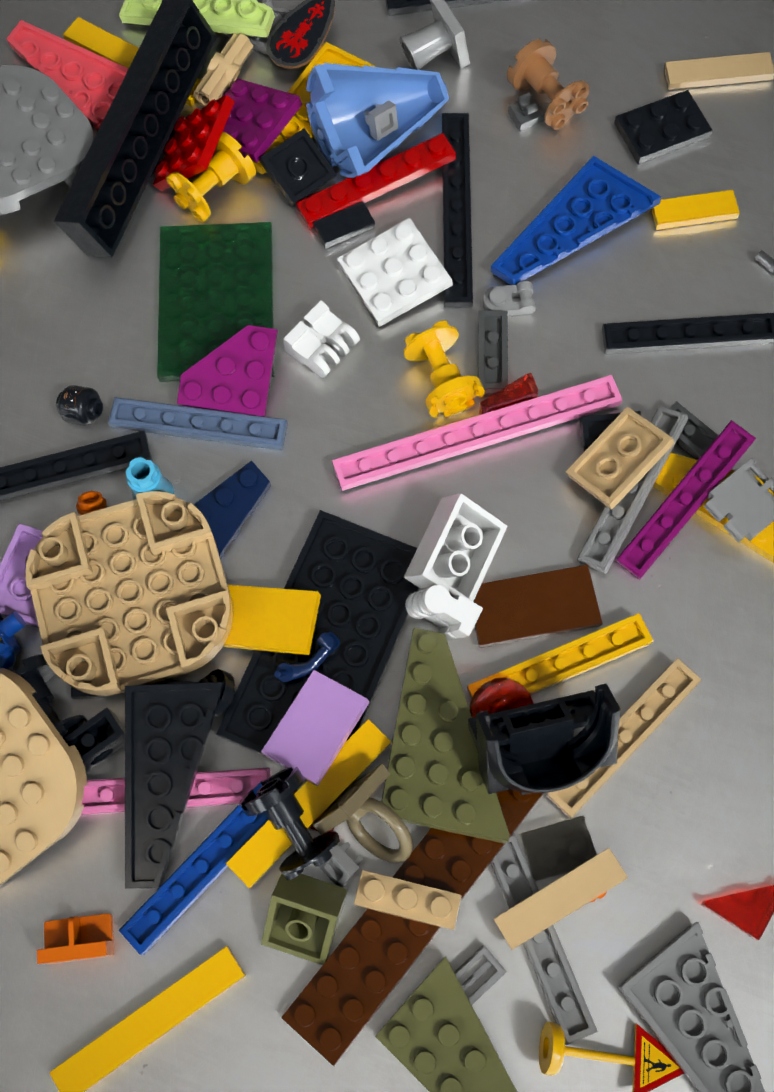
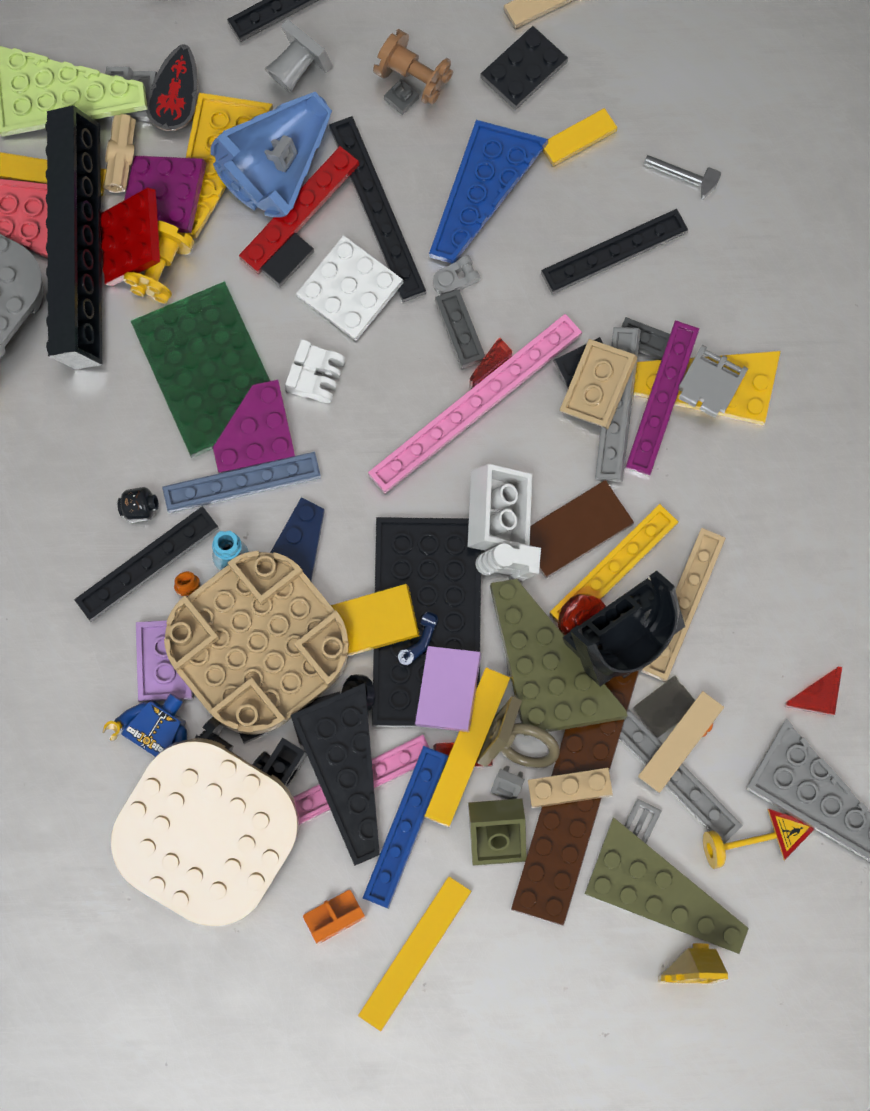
camera: 25 degrees left, 5 degrees up
black piece [239,767,340,880] -> none
black plate [259,128,337,207] -> none
yellow piece [403,320,485,418] -> none

